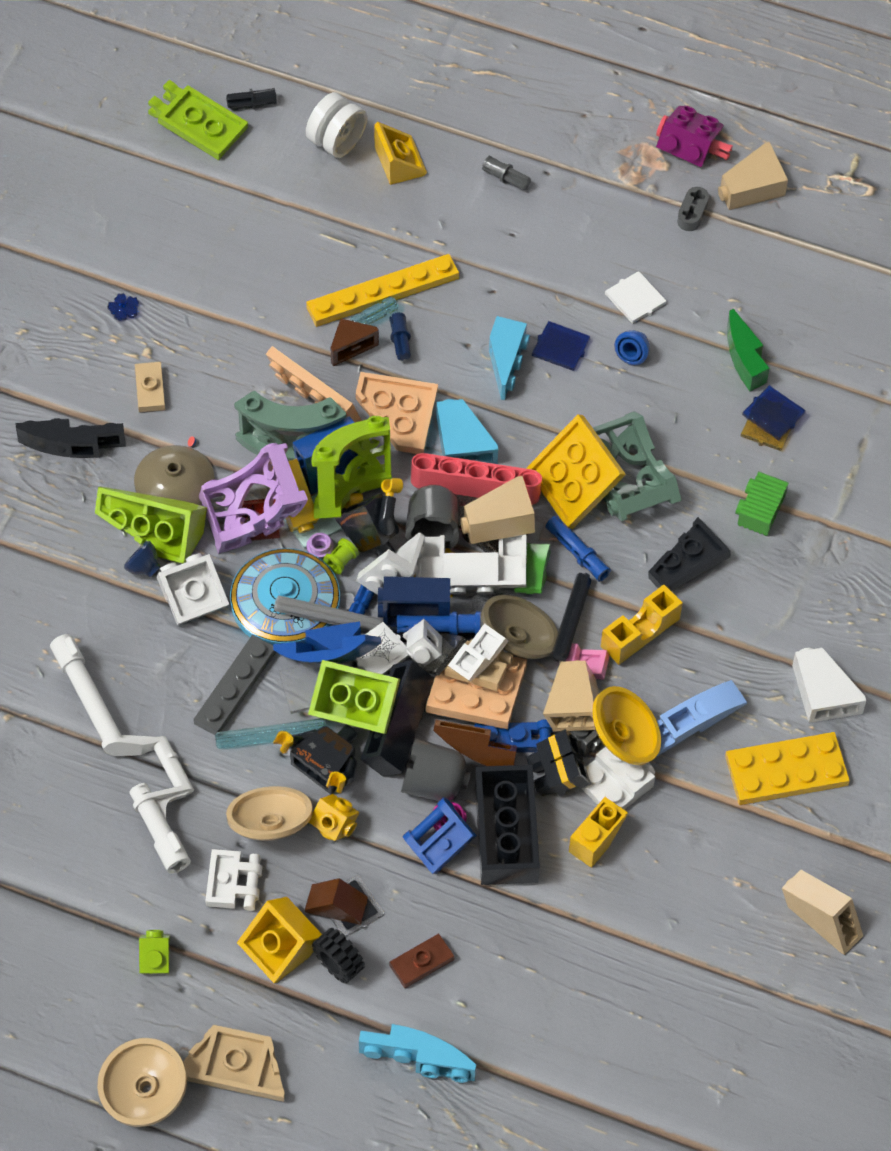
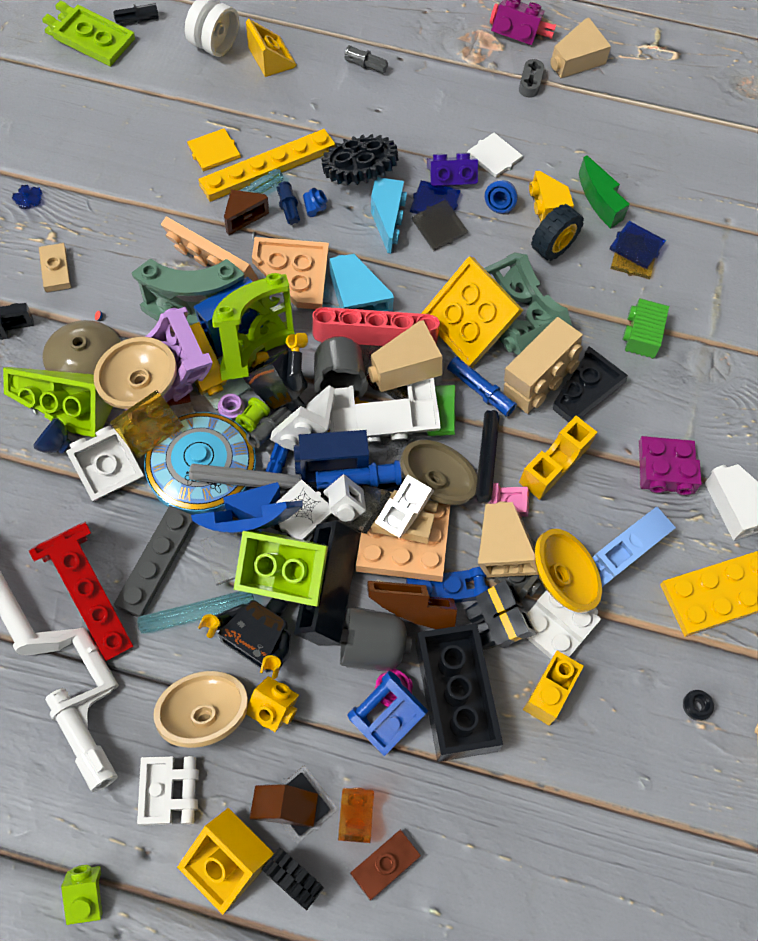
camera: 10 degrees left, 5 degrees up
none -> red bracket [29,521,133,661]
none -> tan dish [94,337,177,409]
none -> clear yellow bracket [110,390,184,458]
none -> yellow piece [187,128,241,171]
none -> dark grey axle [246,407,292,448]
none -> blue plate [303,188,327,217]
none -> black gear [321,134,399,185]
none -> clear orange bracket [338,787,374,843]
none -> clear smoke piece [412,199,468,252]
none -> dark purple bracket [427,153,478,186]
none -> tan piece [503,317,583,414]
none -> yellow slope [529,171,574,222]
none -> black wheel [531,204,584,261]
none -> magenta plate [639,436,701,495]
none -> black plate [683,690,714,721]

